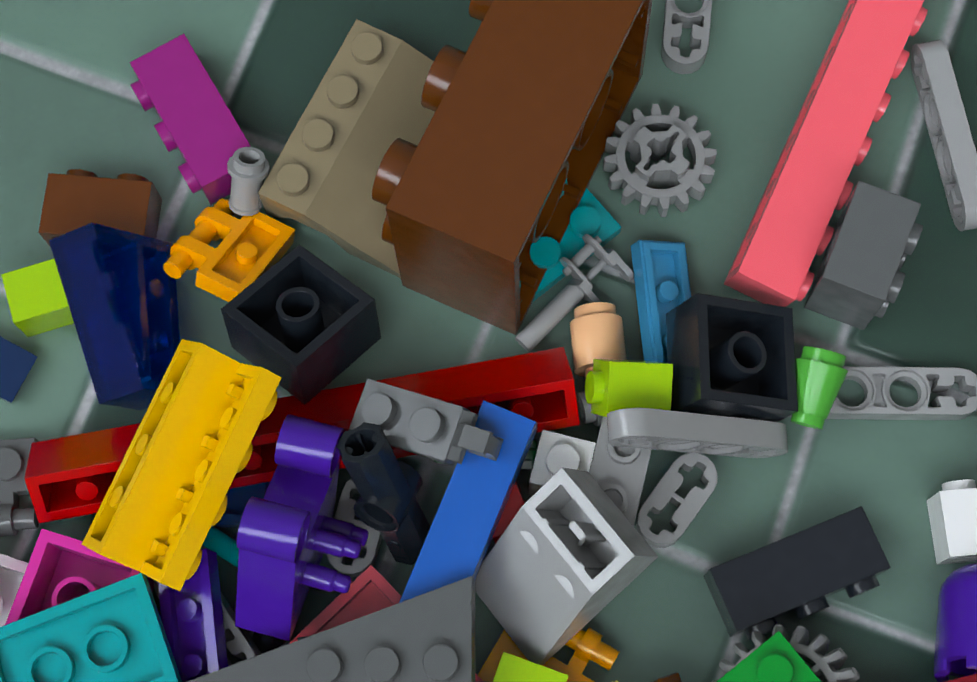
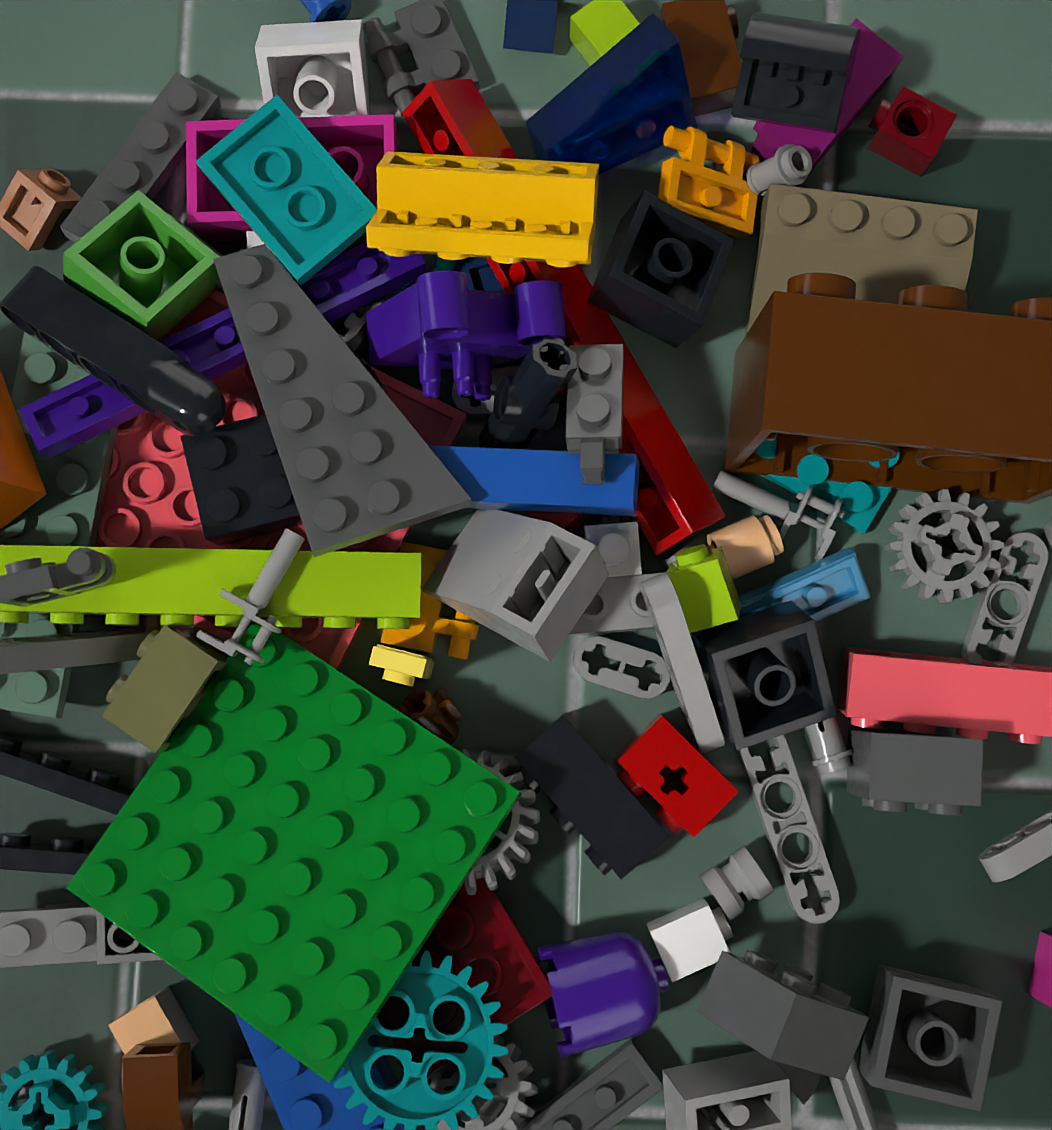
camera: 75 degrees right, 10 degrees up
bright green cone [790,346,848,430] -> none
none -> red brick [615,715,739,837]
none -> light grey wheel [700,846,774,921]
none -> black brick [731,12,862,134]
none -> light grey pin [805,717,853,775]
none -> dark red brick [867,86,957,177]
none -> light grey beam [961,532,1048,666]

